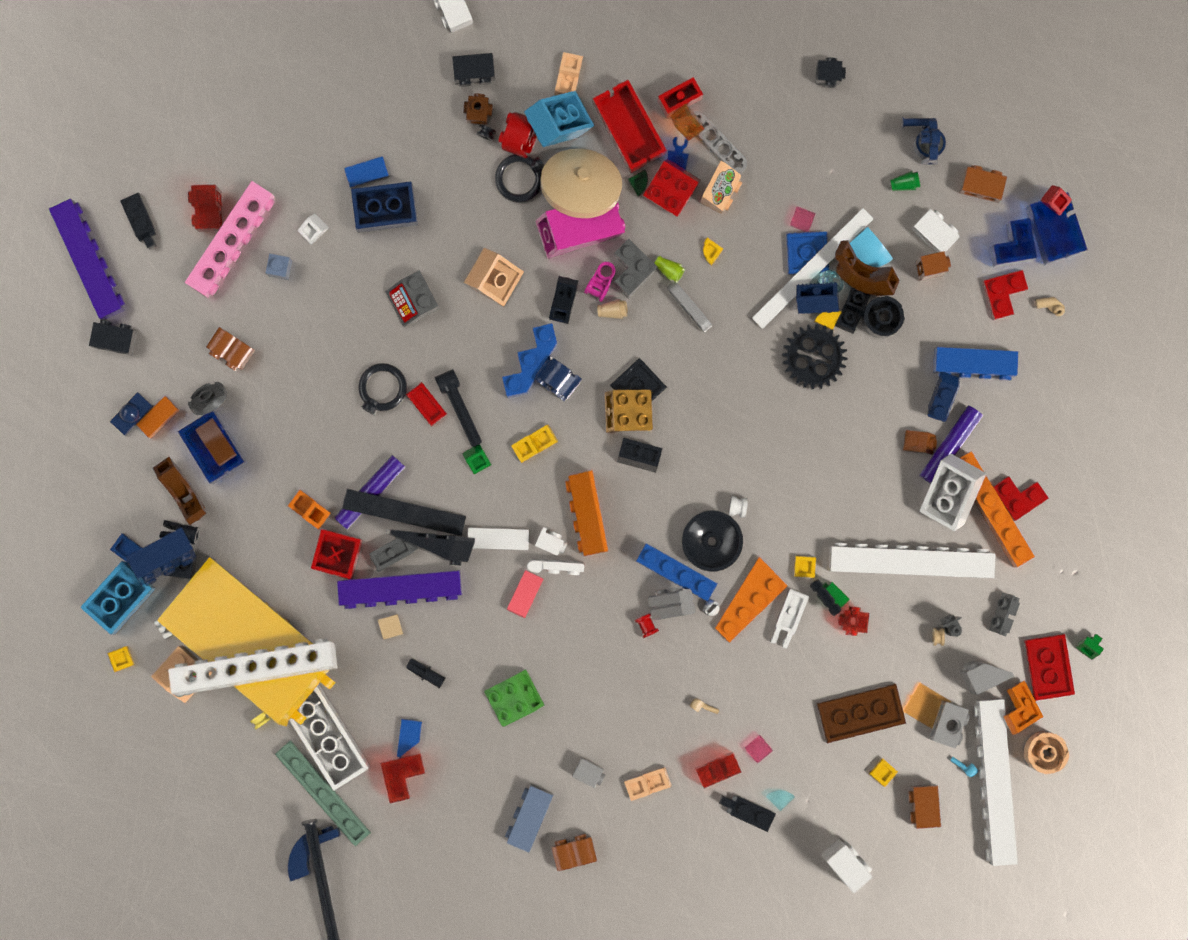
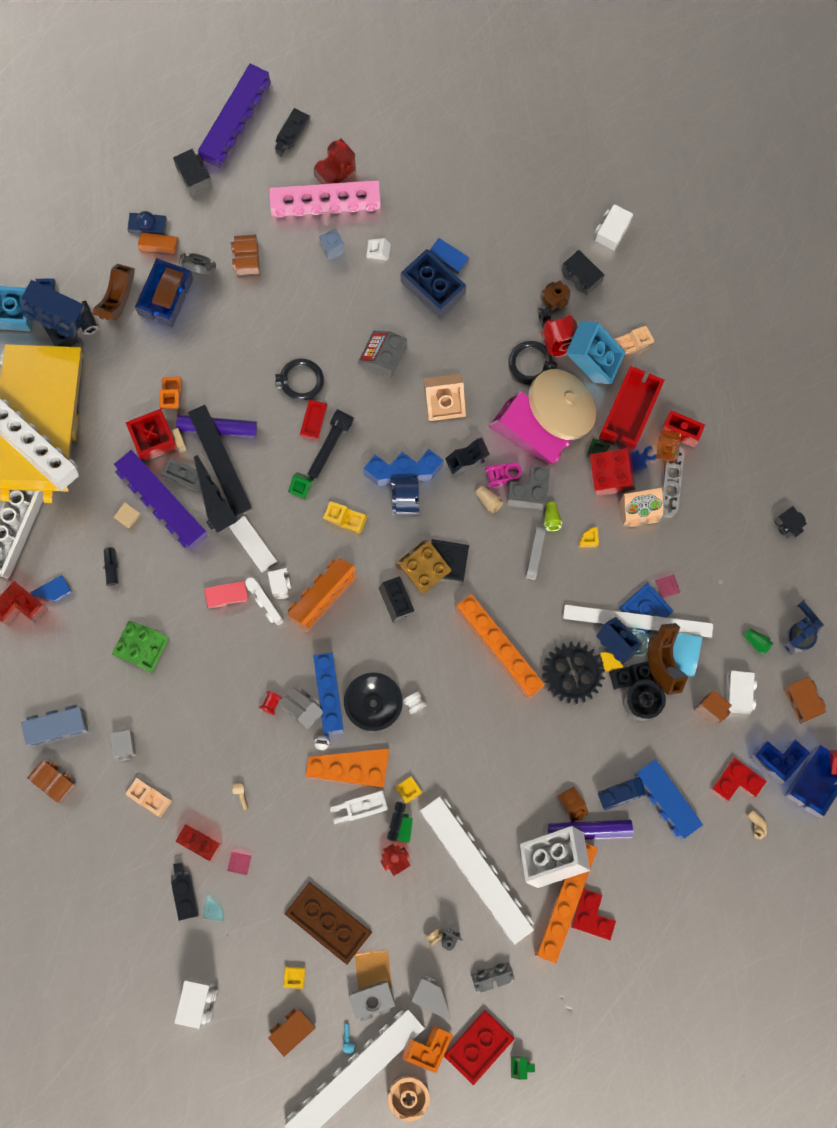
camera: 50 degrees right, 10 degrees down
none -> tan tile [172,428,187,453]
none -> orange brick [455,594,545,700]

